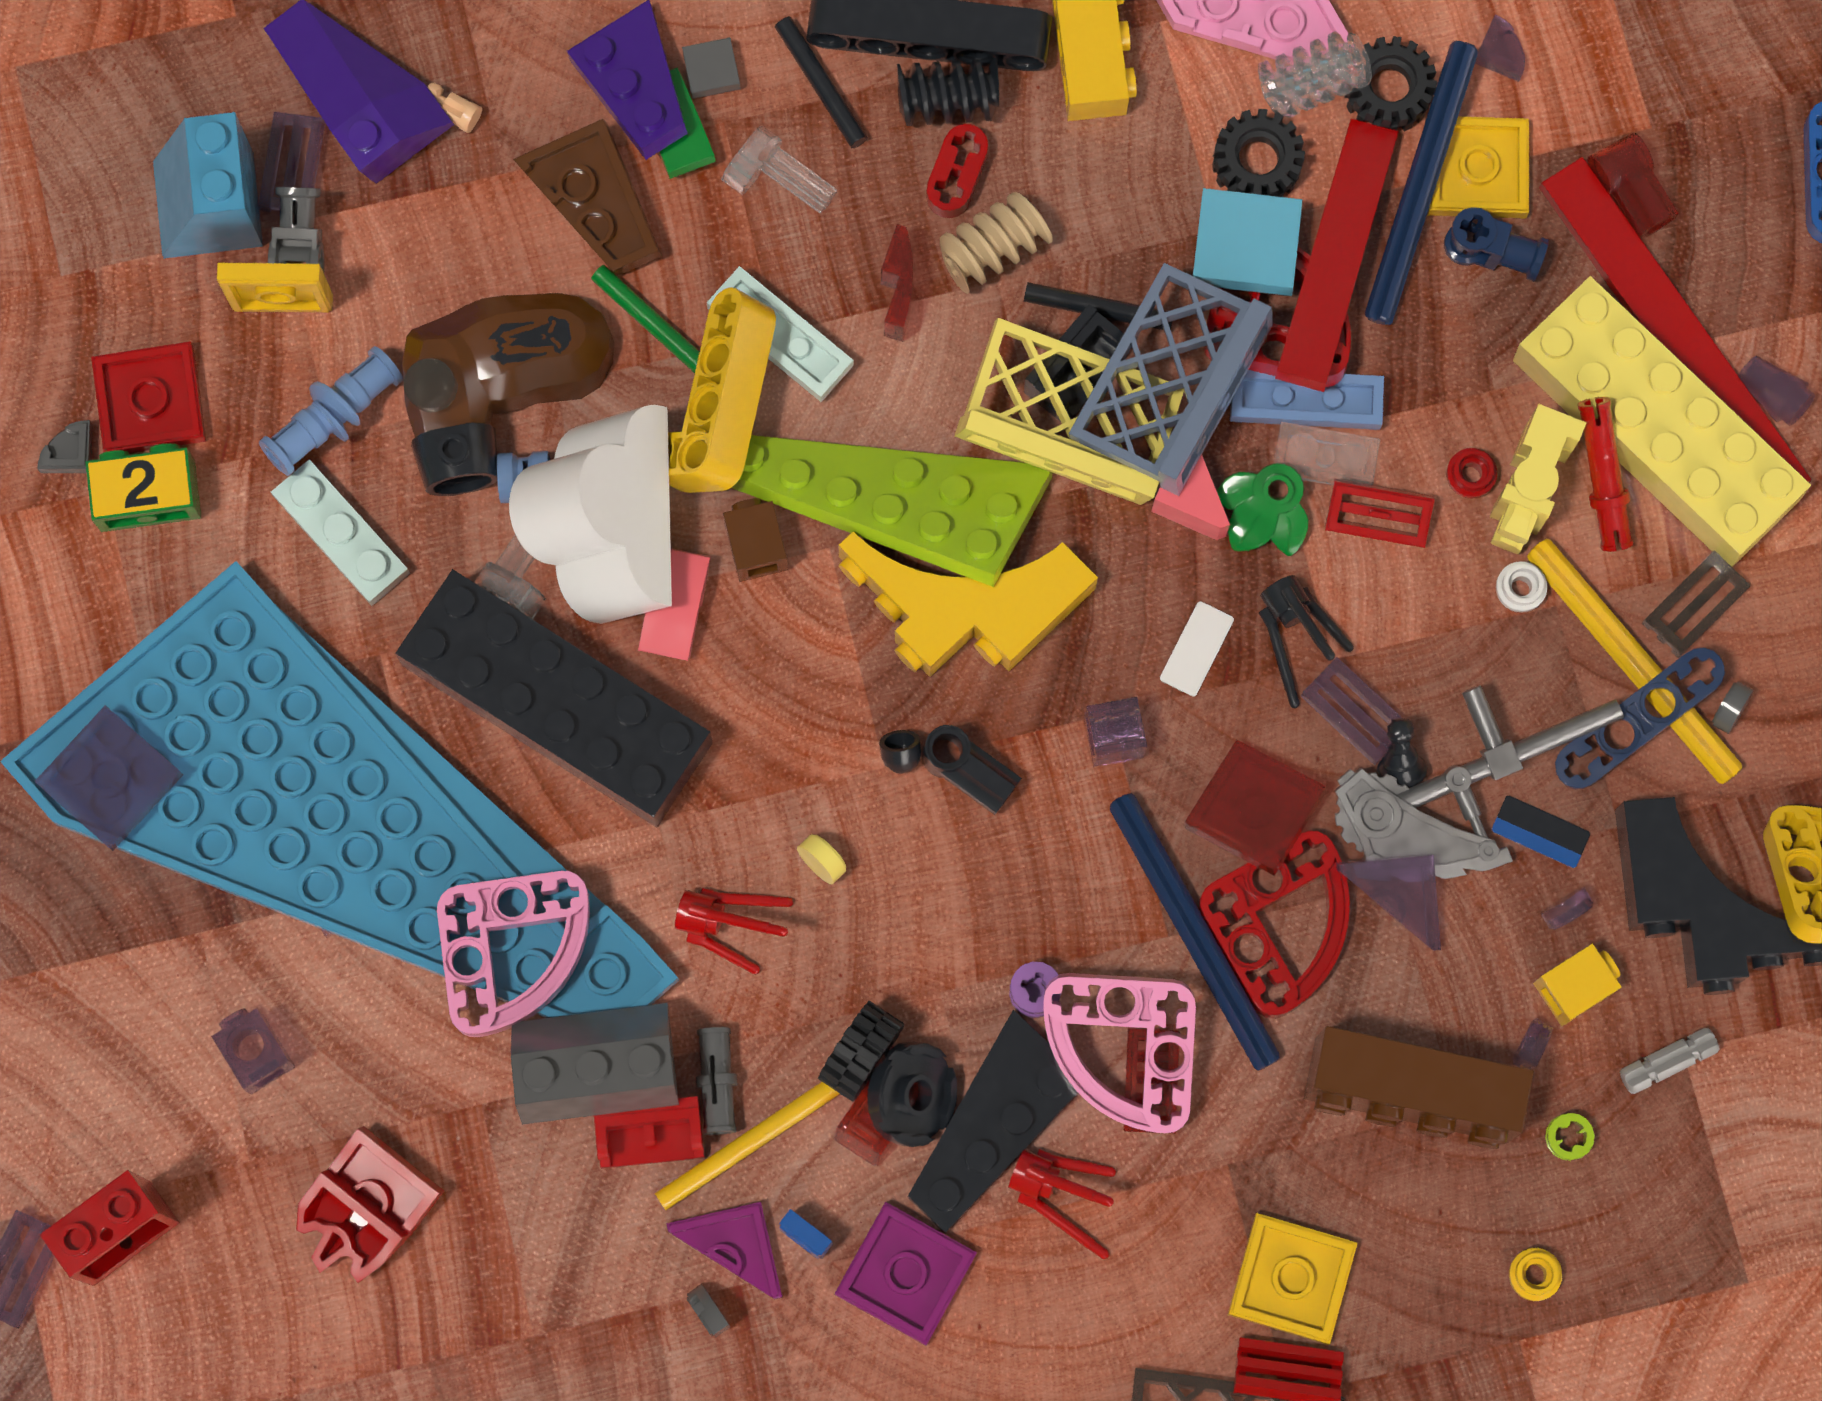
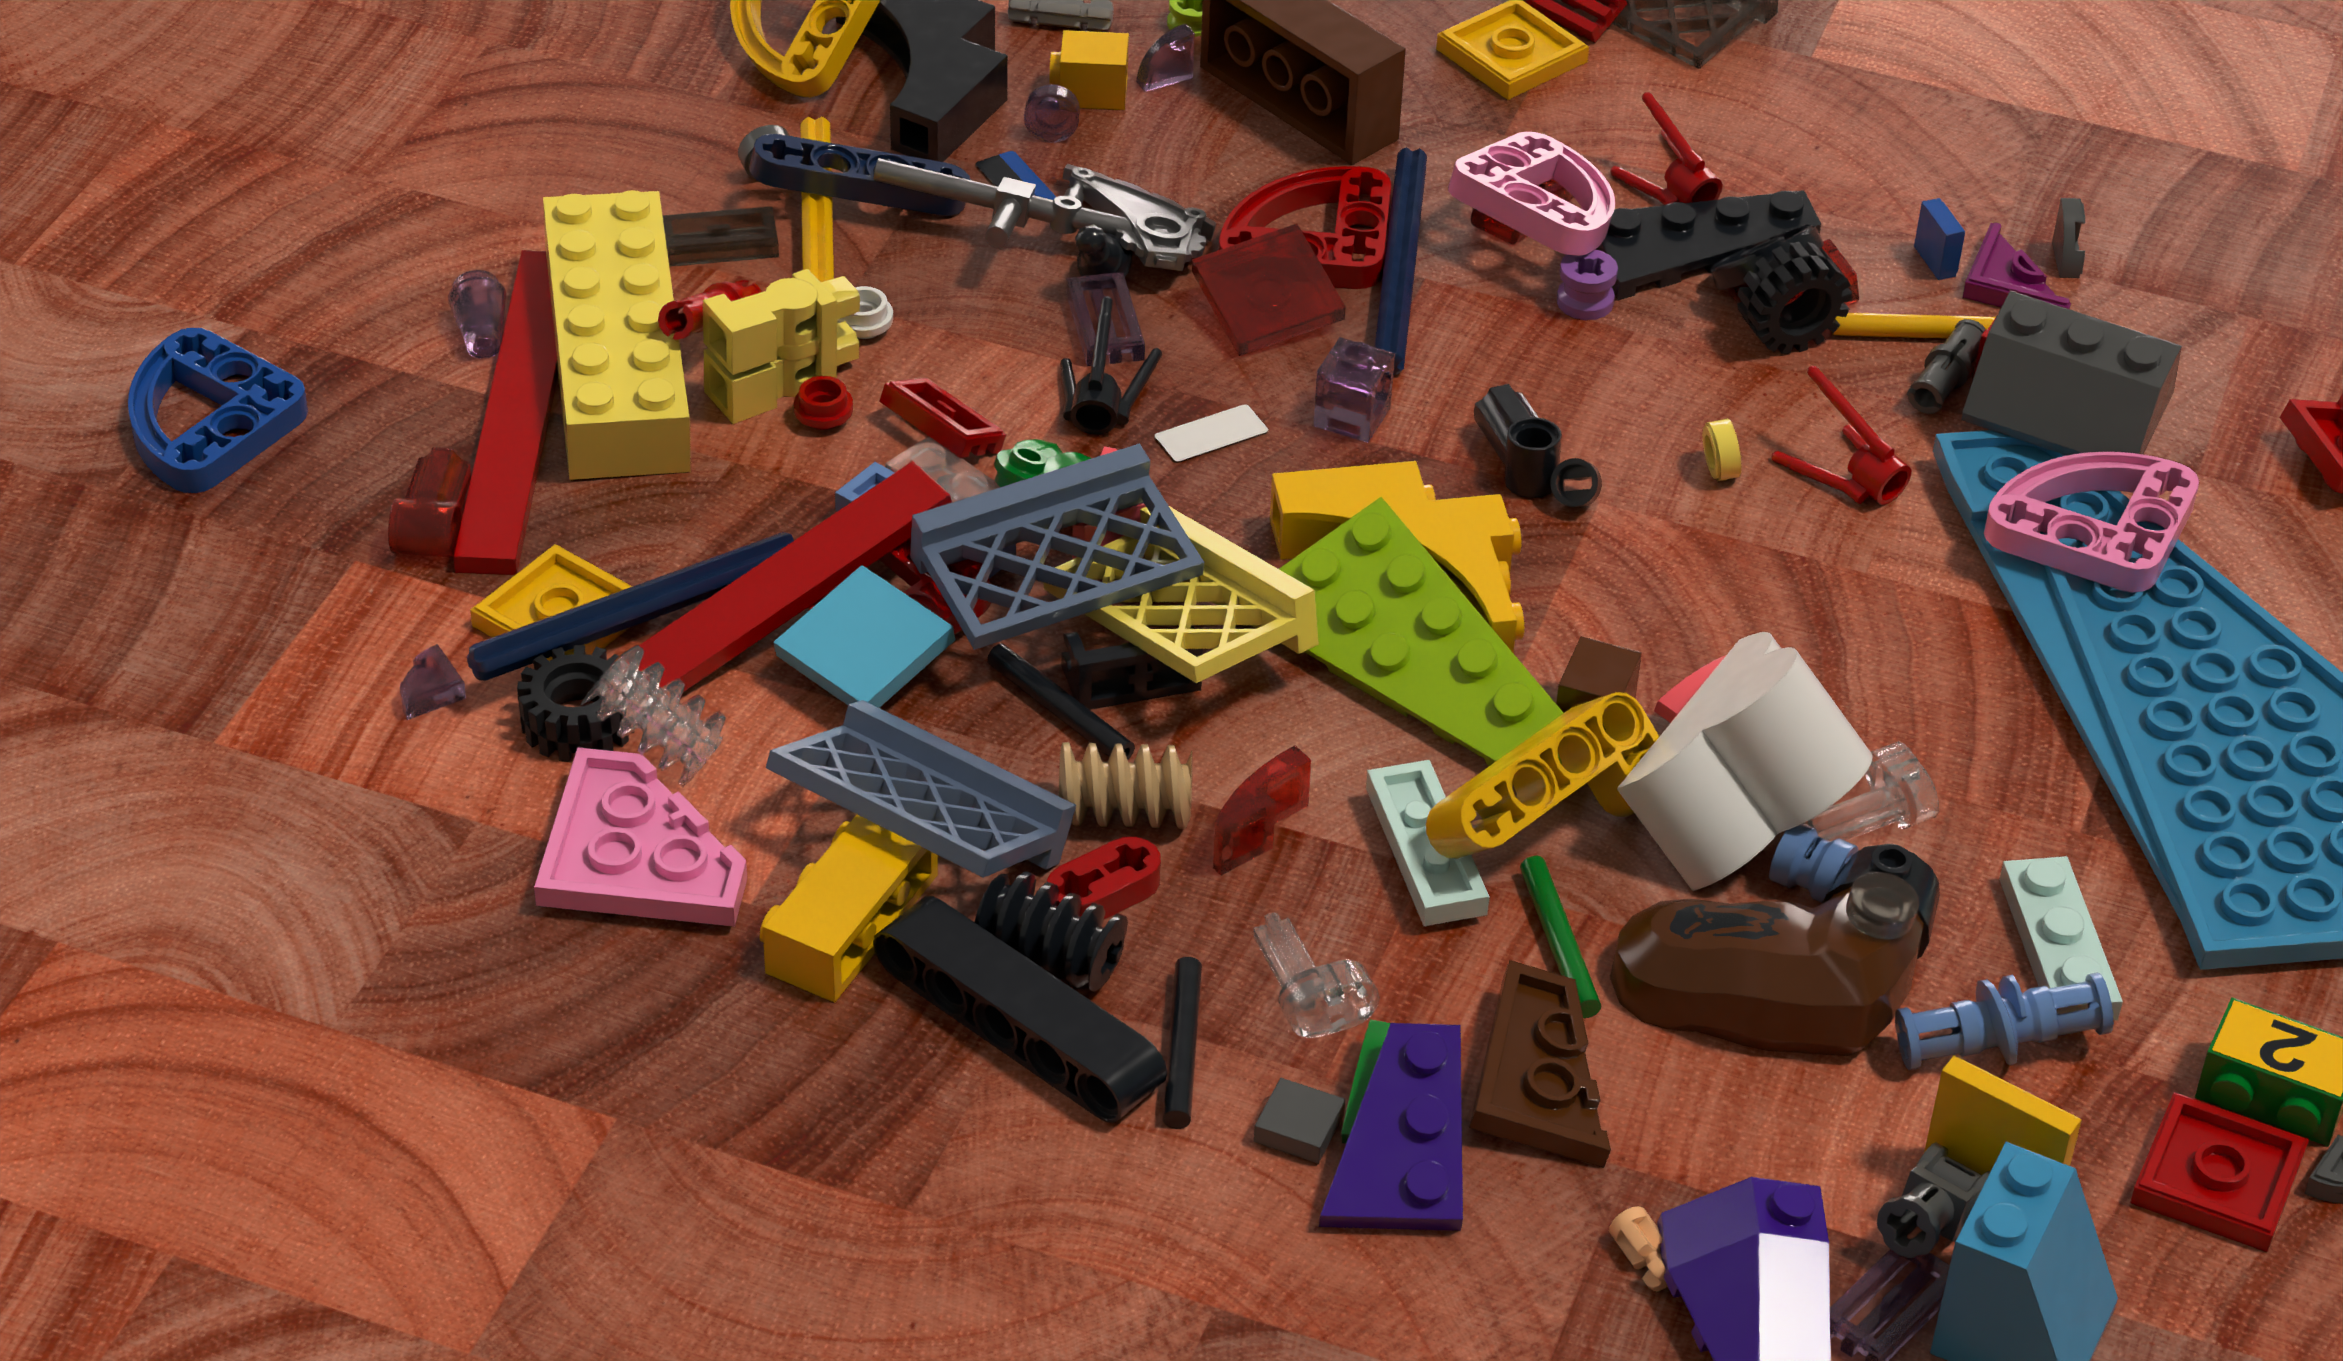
camera: 145 degrees left, 35 degrees down
black brick [395,569,713,828] -> none
magenta tile [834,1202,977,1346] -> none
black tyre [1212,109,1305,197] -> none
tile [1336,854,1441,951] -> none
dark blue connector [1444,207,1549,282] -> none
none -> sand blue fence [765,700,1076,878]

